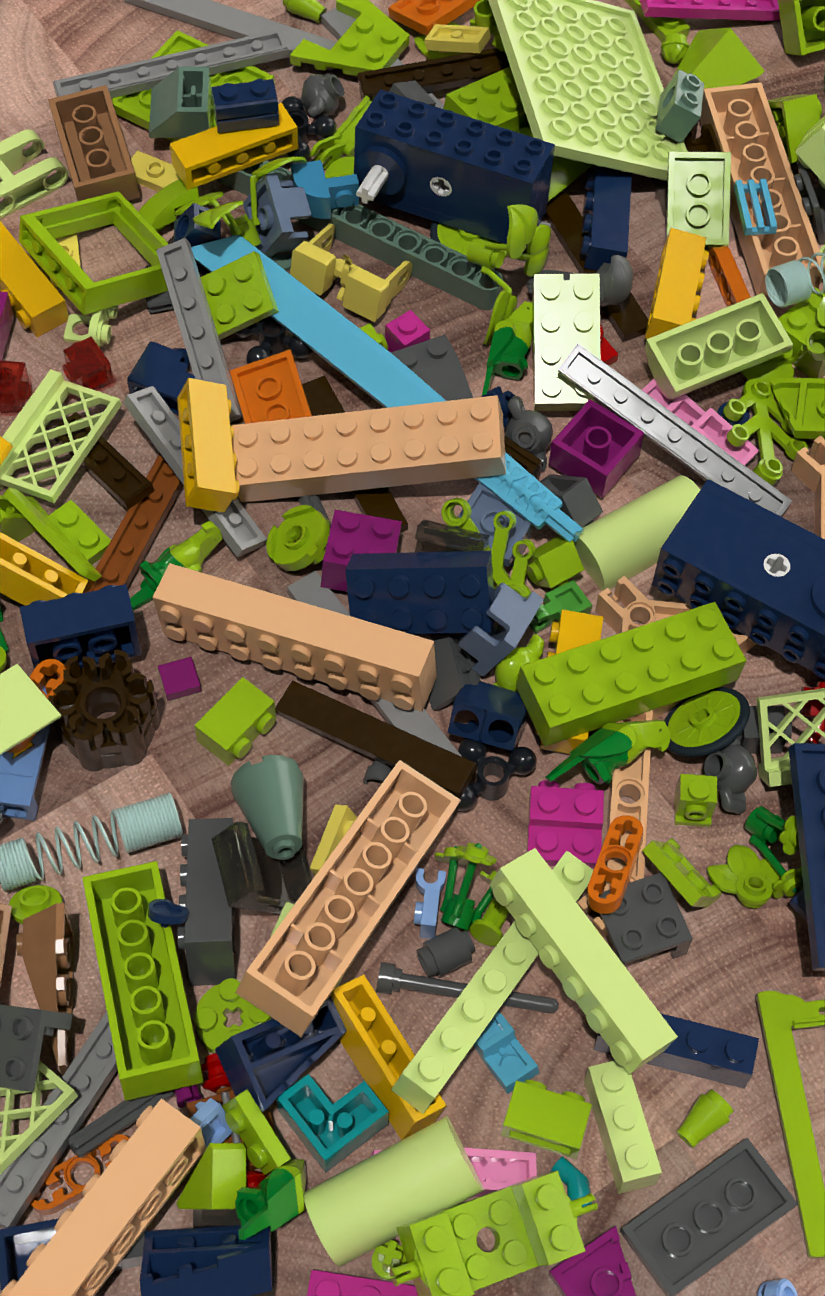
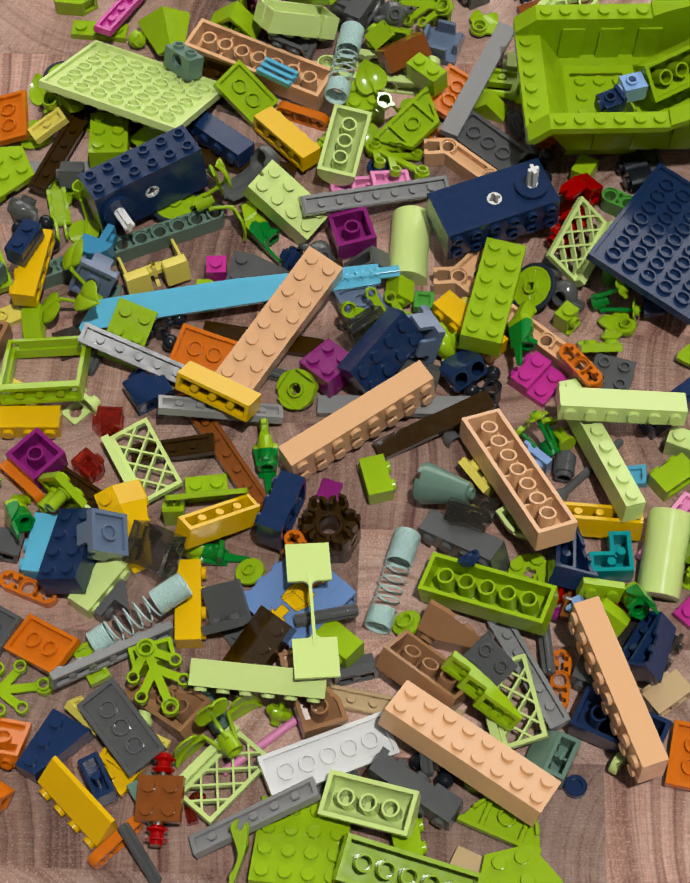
camera: 50 degrees left, 0 degrees up
dark blue brick [174,203,221,247] -> none

